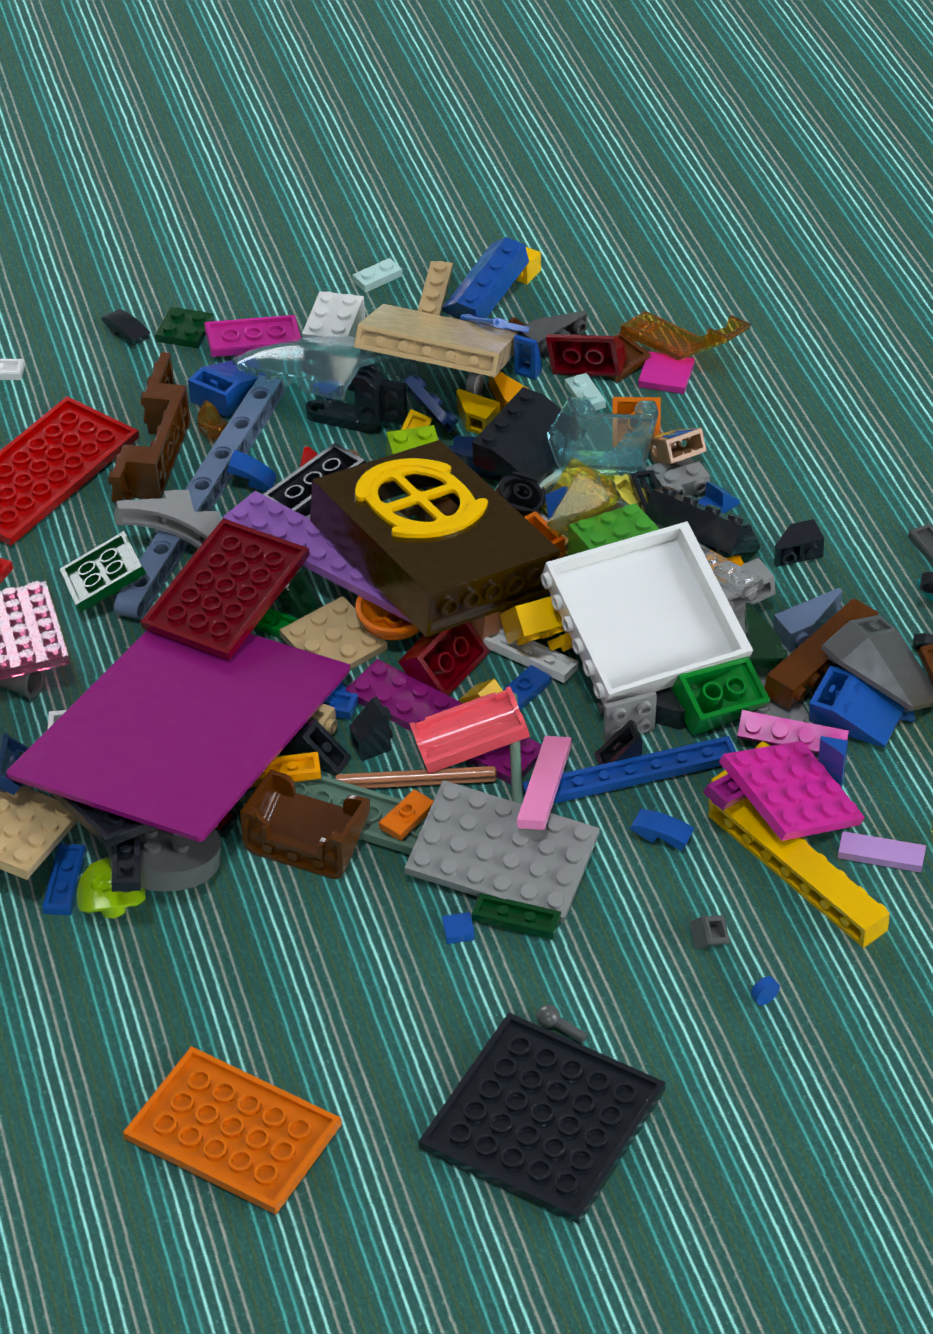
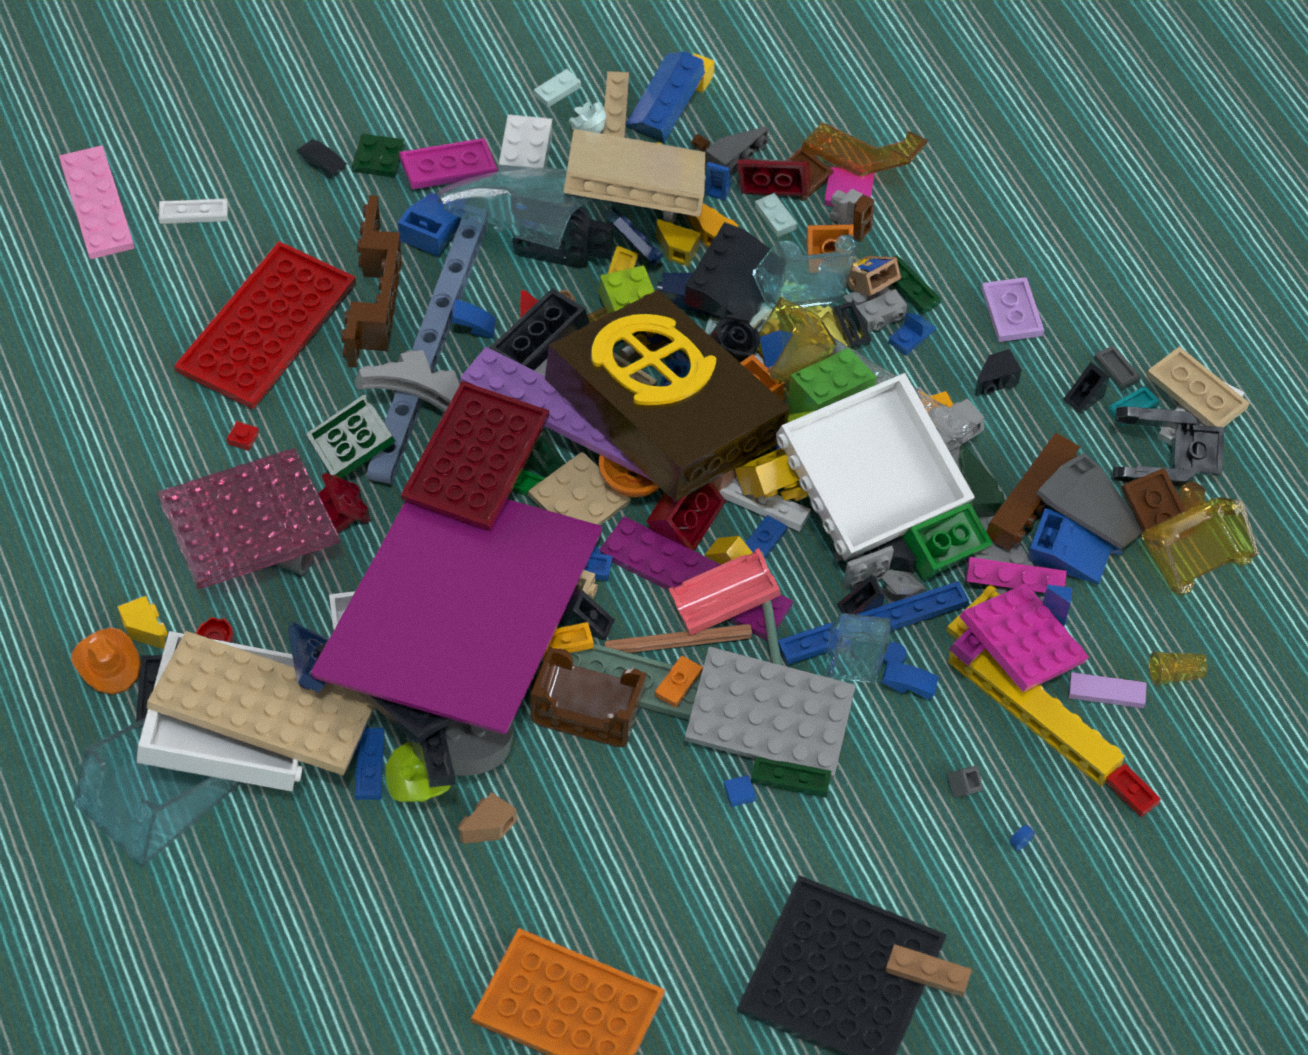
camera: 10 degrees left, 10 degrees up
clear orange plate [197,400,228,438] -> none
black slope [349,697,393,761] -> none
window [460,314,530,333] -> none
bright pink tile [517,736,572,830] -> none
dark grey bar [537,1005,588,1044] -> none
black slope [644,486,760,555] -> none
sand blue slope [773,588,842,652] -> none
none -> dark red bracket [317,472,371,534]
none -> medium nougat slope [458,792,517,844]
none -> light aqua hat [569,102,606,133]
none -> clear light blue slope [826,613,891,683]
none -> hips [830,189,874,242]
none -> blue tile [881,642,907,665]
none -> light grey slope [882,570,926,603]
none -> medium nougat plate [886,944,972,997]
none -> dark green plate [892,255,941,314]
none -> lavender plate [981,277,1044,342]
none -> black slope [1063,362,1110,414]
none -> red plate [1105,763,1161,817]

